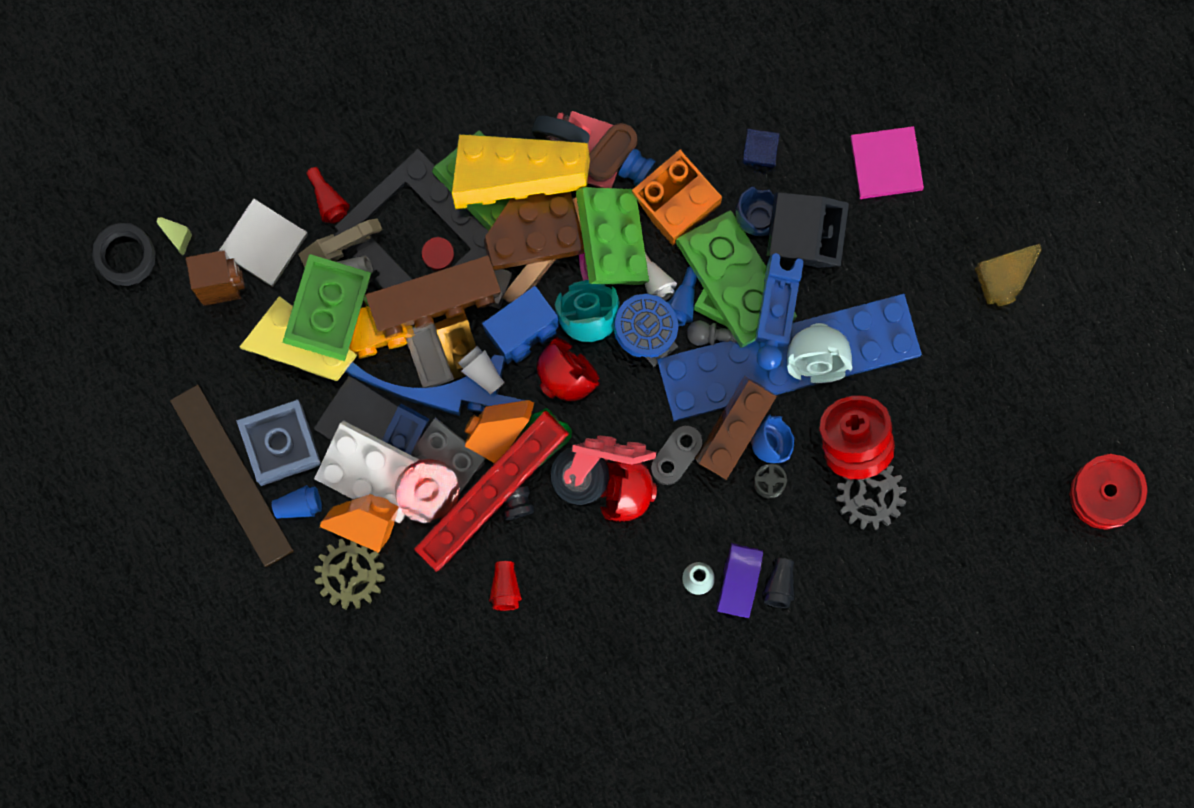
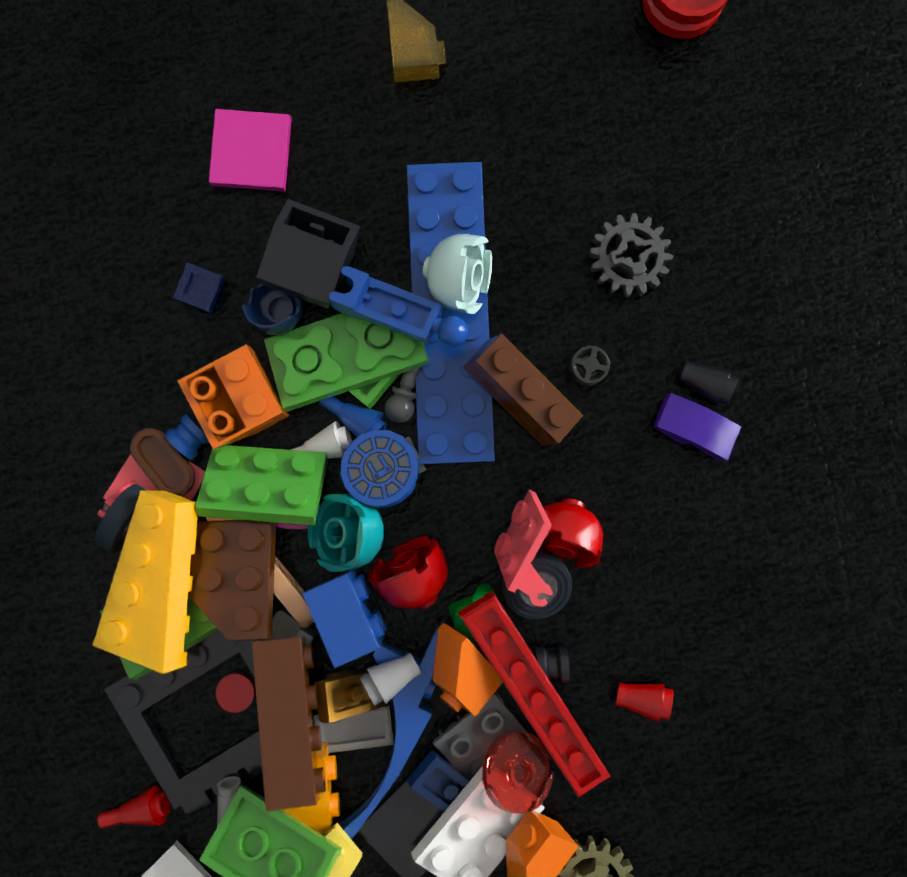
camera: 80 degrees left, 5 degrees up
dark tan piece [299,218,383,267] -> none
dark grey plate [651,426,702,485] -> none
light aqua cone [682,562,715,595] -> none
blue hair [750,414,794,464] -> none
red wheel [820,396,895,479] -> none

